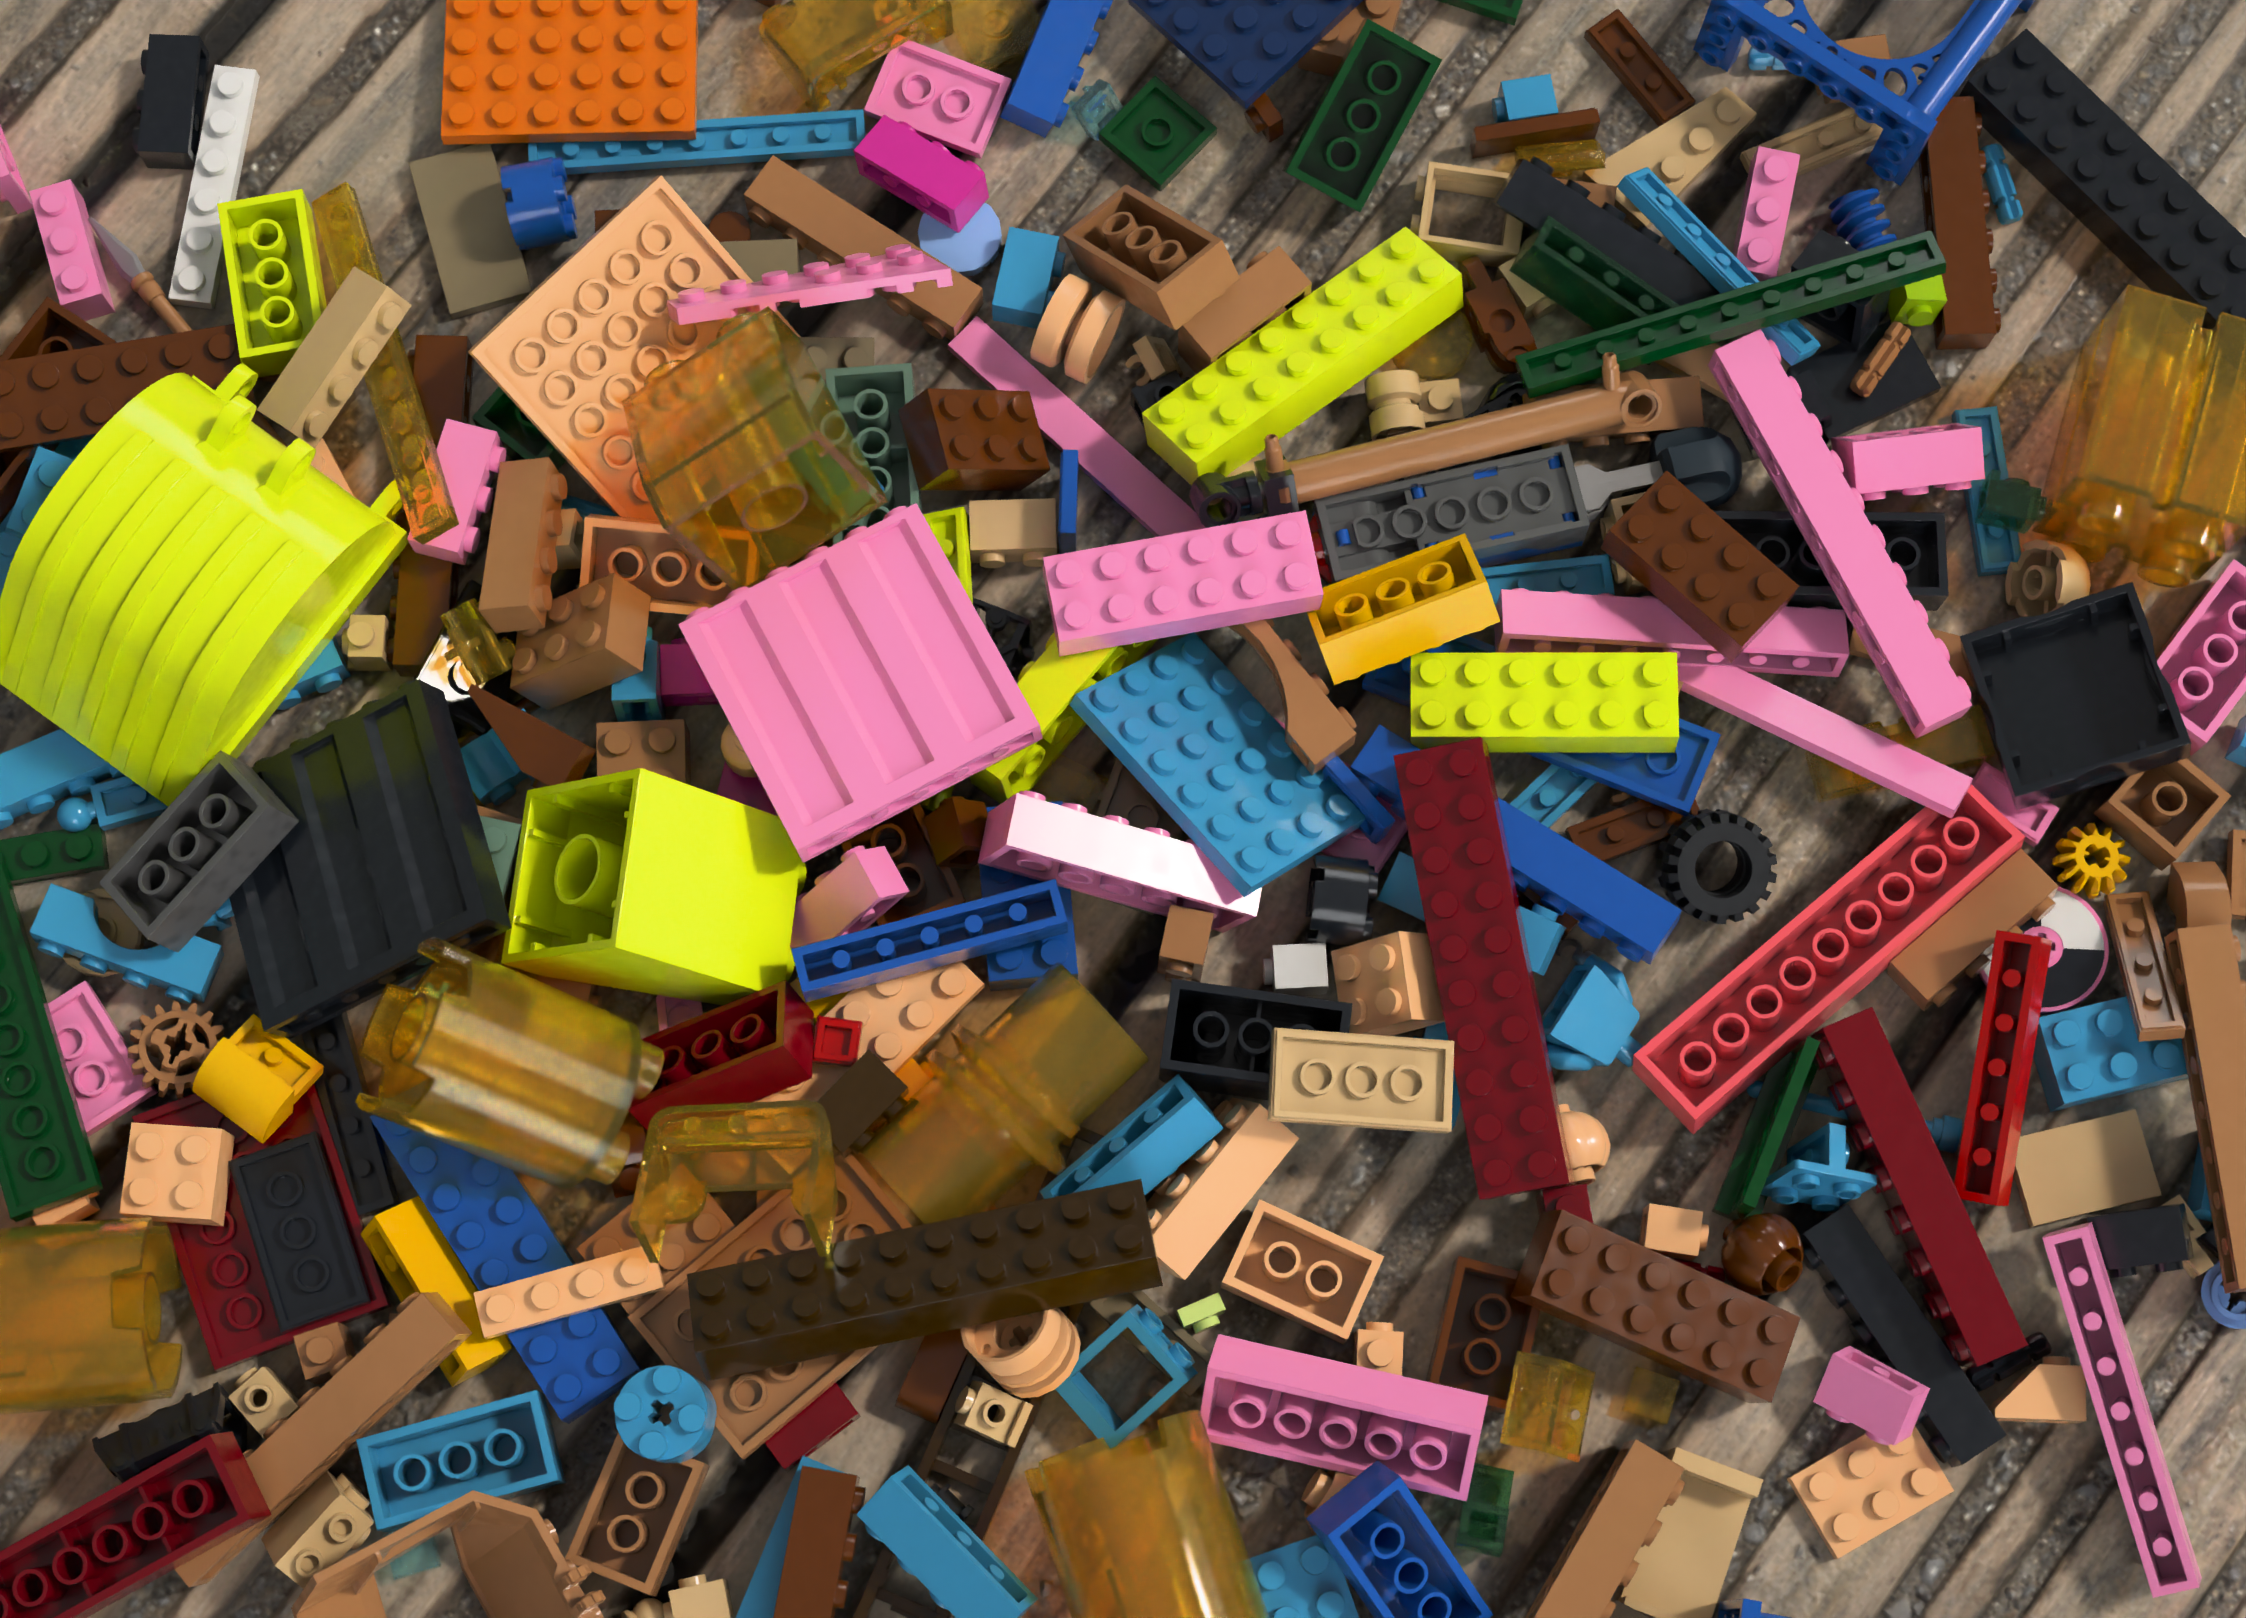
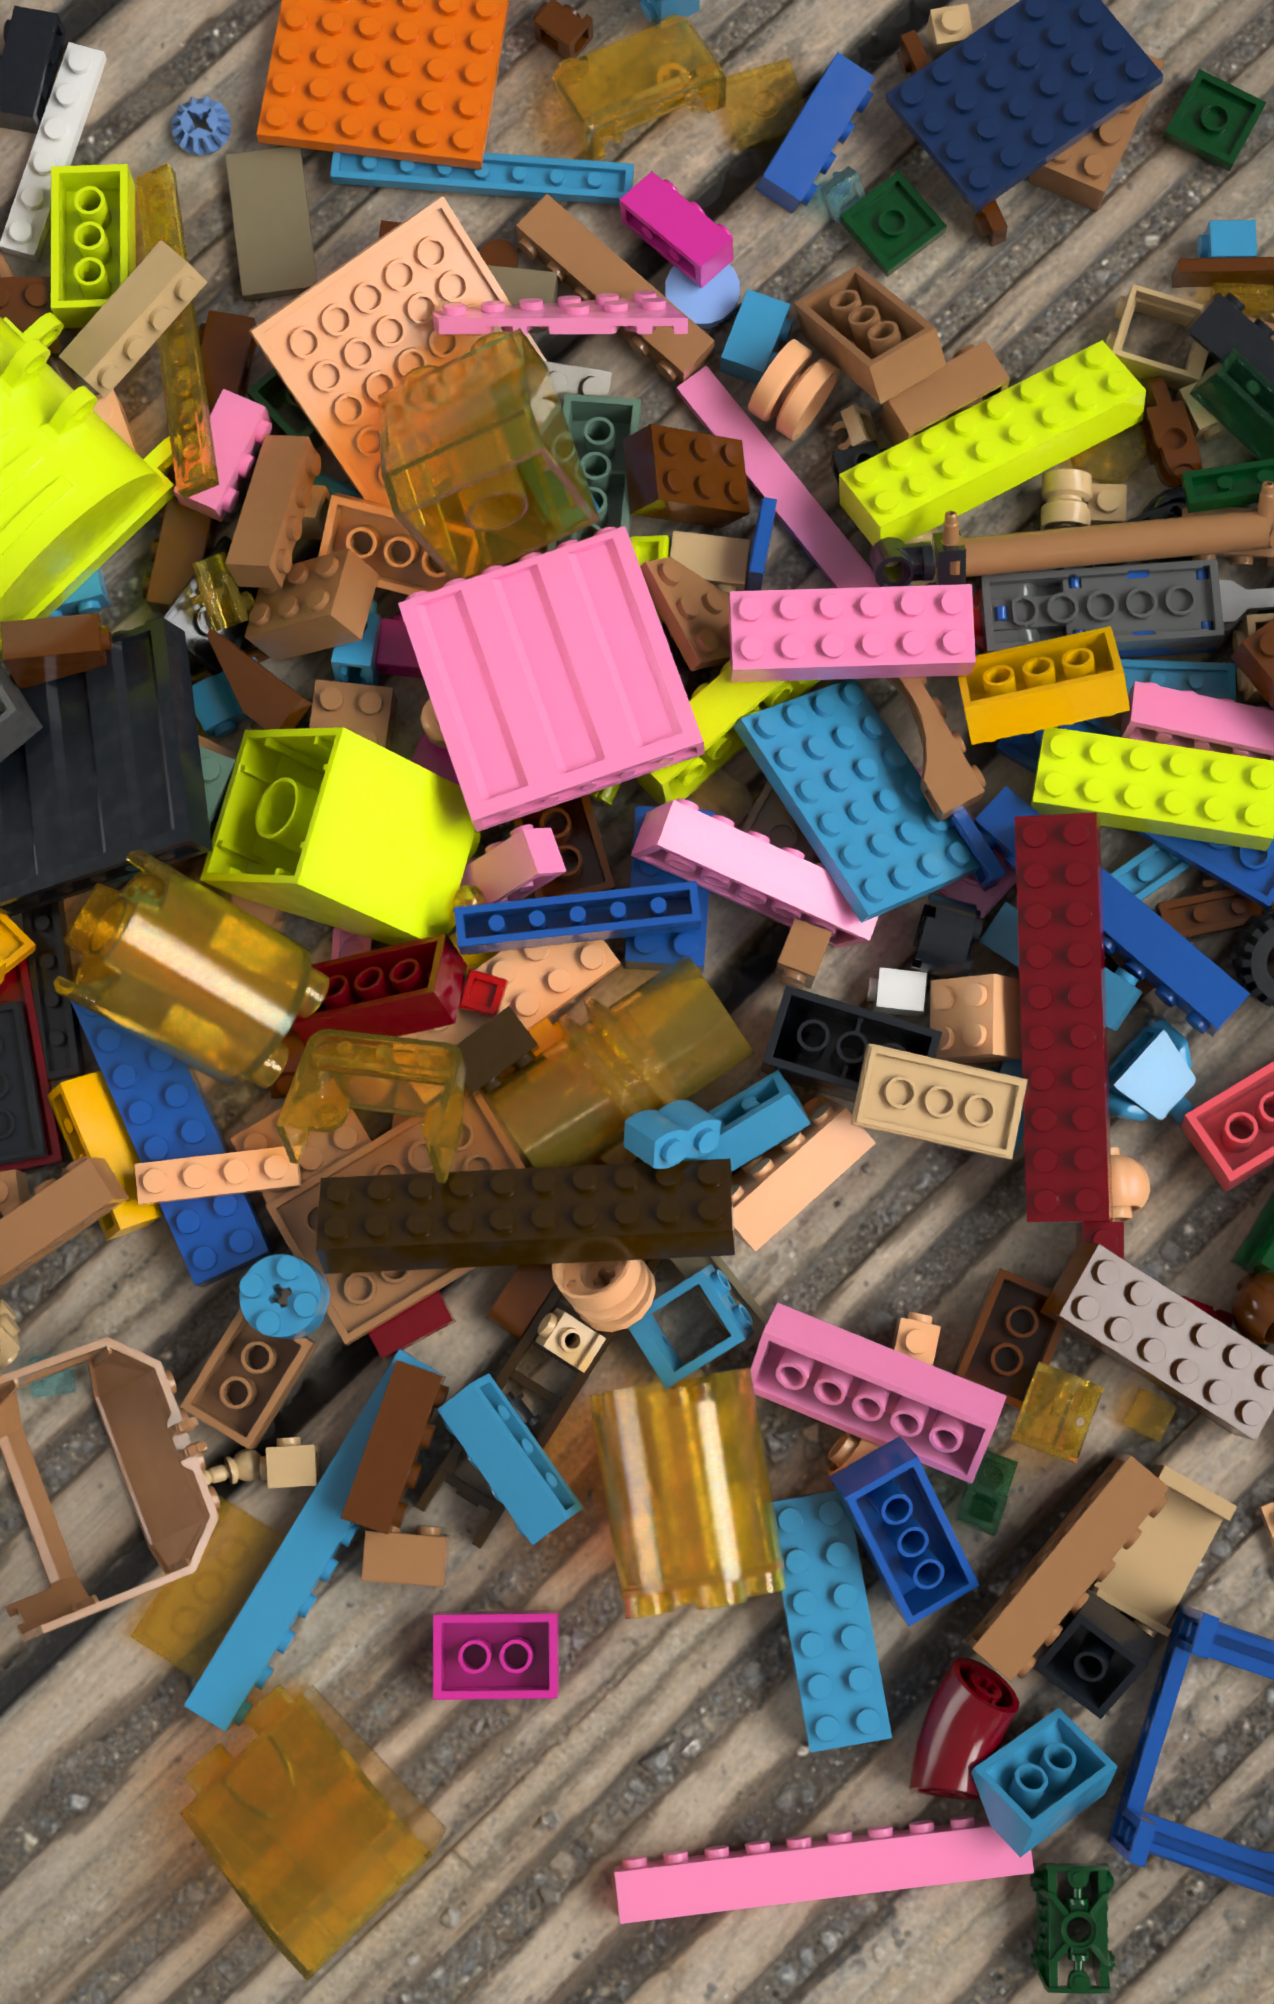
camera: 15 degrees right, 5 degrees up
tan brick [342,614,395,671] -> none
dark azure brick [356,1390,566,1532] -> none
blue brick [501,157,578,251] -> none
bright pink plate [864,35,1013,159] -> none
reddish brown brick [924,796,988,869] -> none
yellowish green plate [1176,1292,1226,1334] -> none
light nougat brick [1220,1199,1384,1345] -> none
dark green brick [1282,19,1442,212] -> none
light nougat brick [1639,1203,1709,1261] -> none
none -> reddish brown slope [1,613,113,688]
none -> medium blue gear [171,95,231,155]
none -> clear yellow hinge [452,885,485,912]
none -> dark azure brick [624,1100,721,1169]
none -> medium nougat plate [640,557,730,671]

